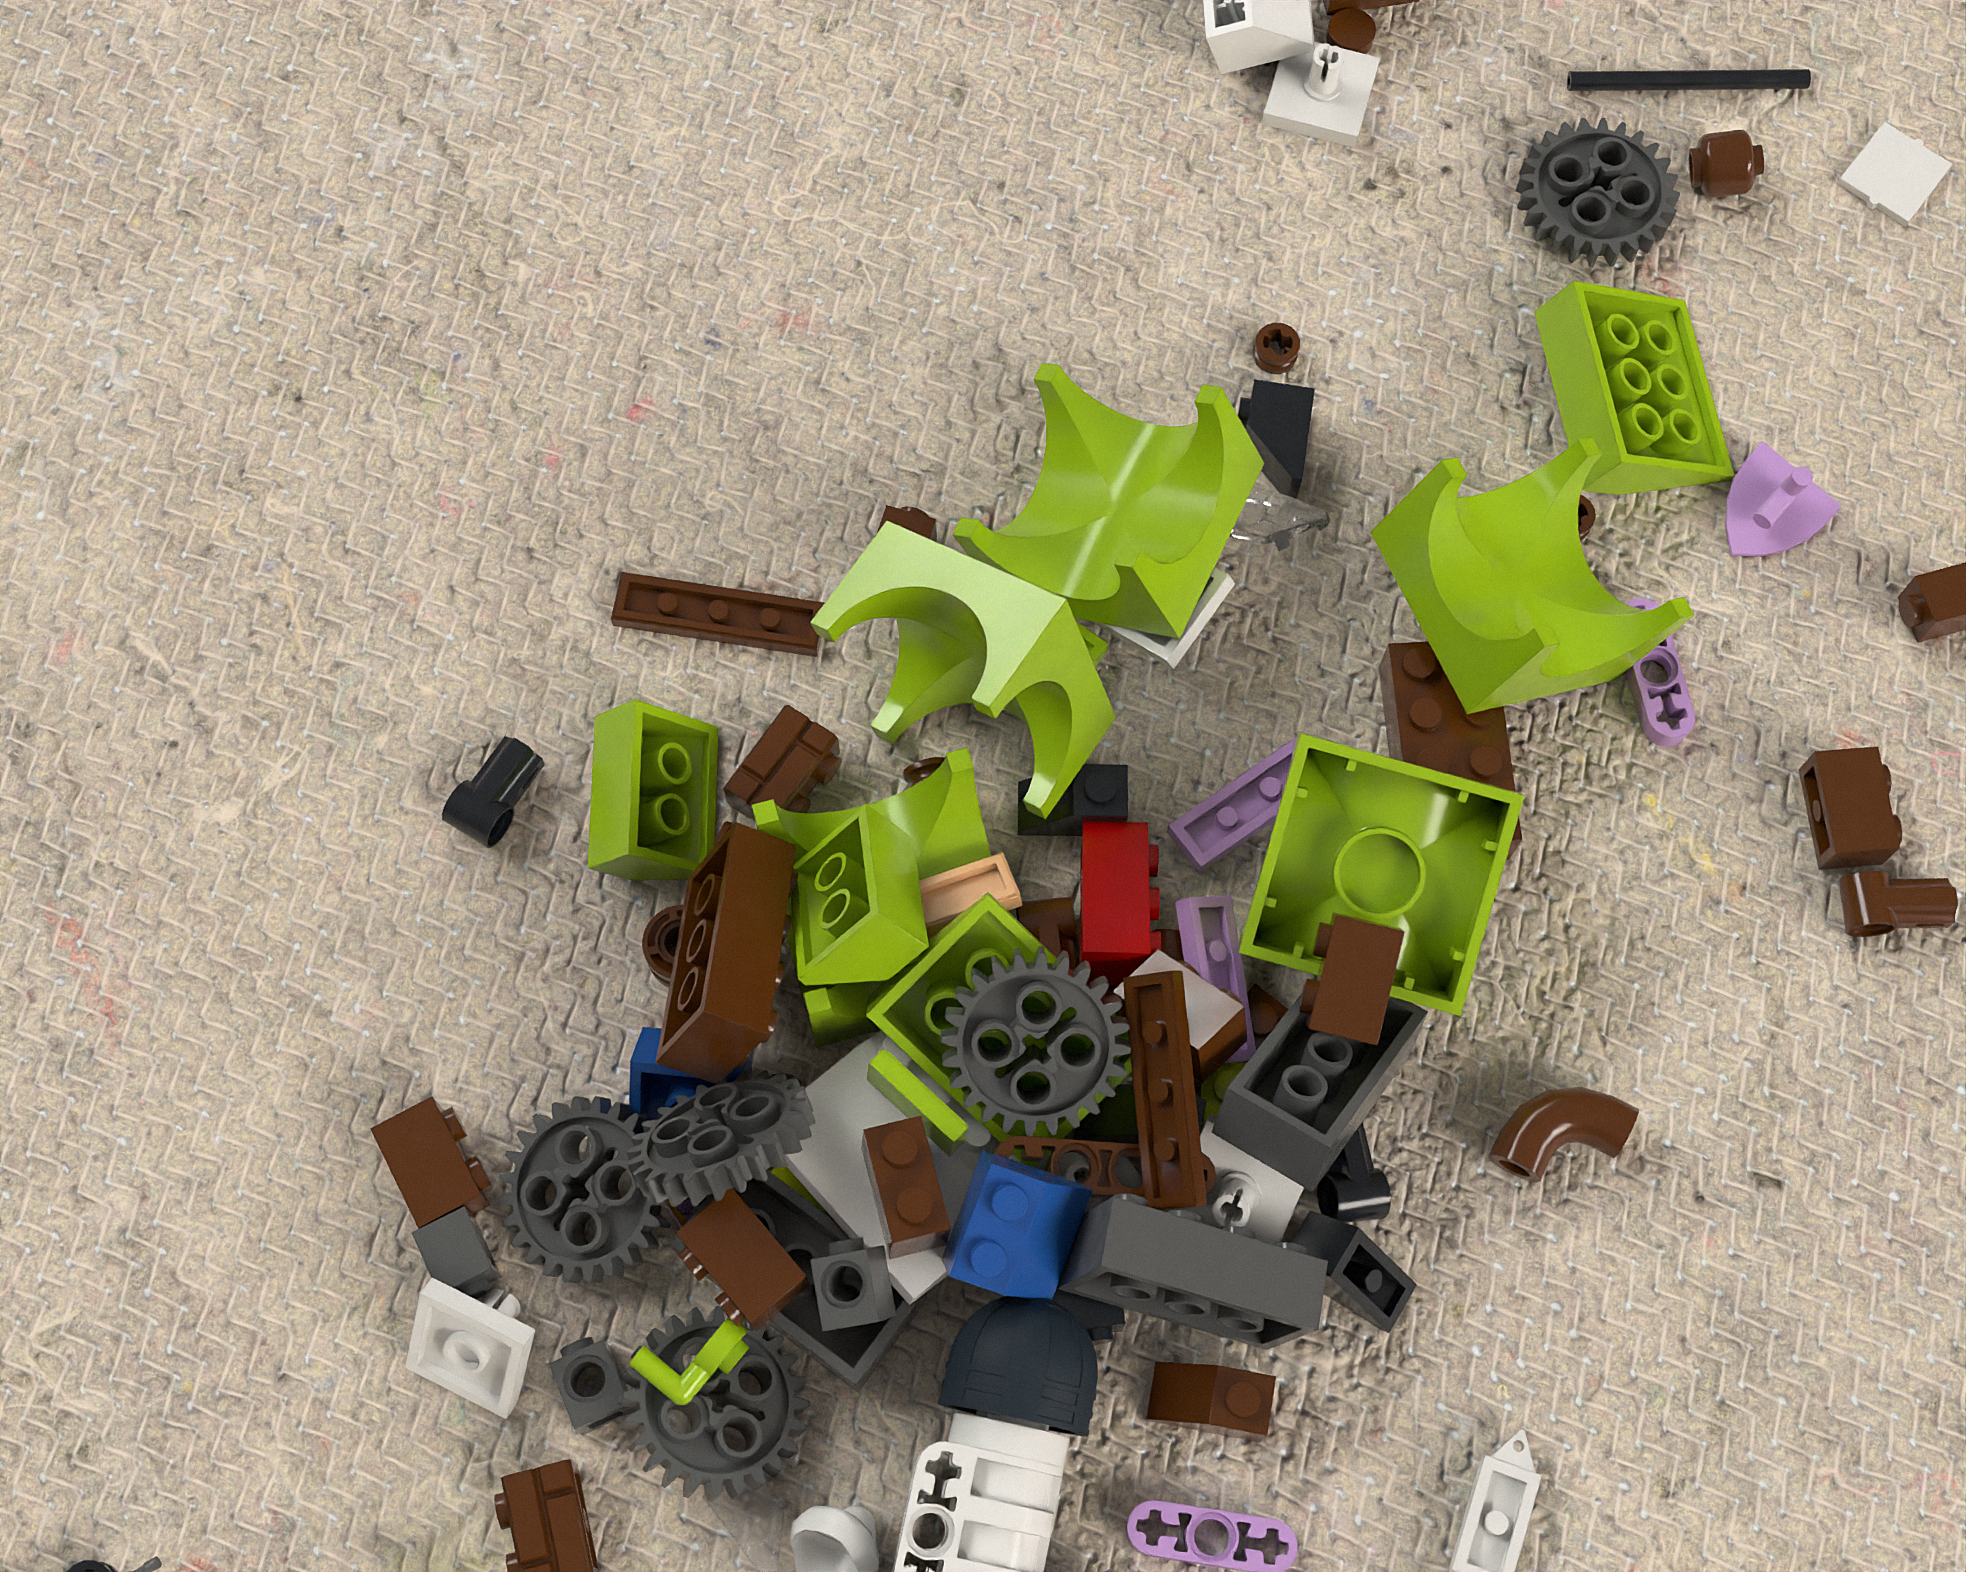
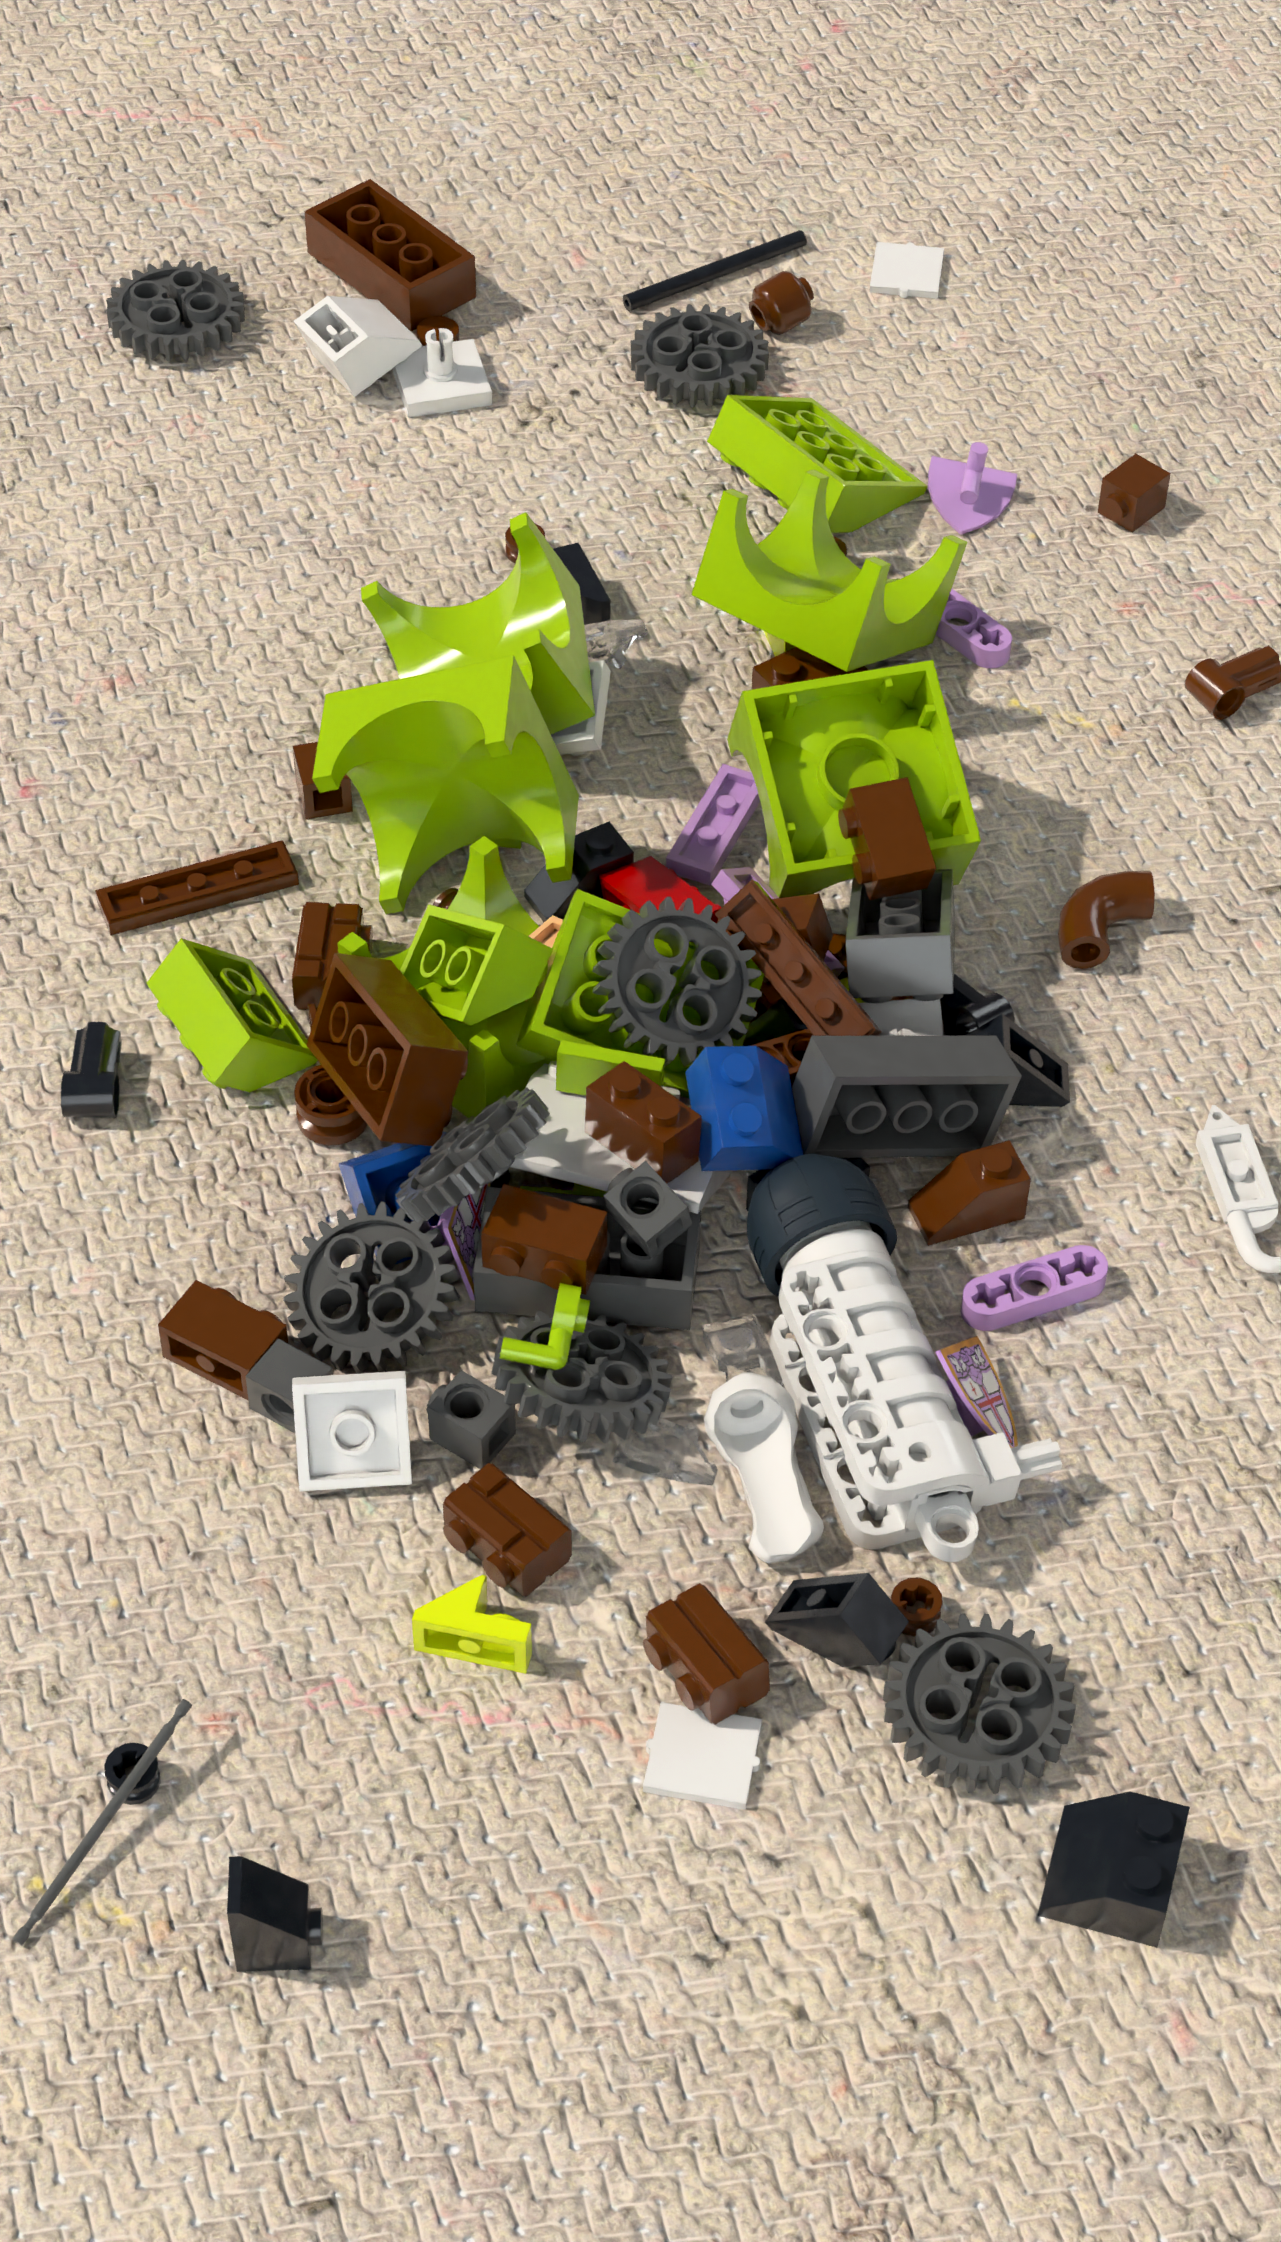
camera: 30 degrees left, 20 degrees down
reddish brown brick [1798,746,1903,870] -> none
none -> clear slope [702,1314,785,1388]

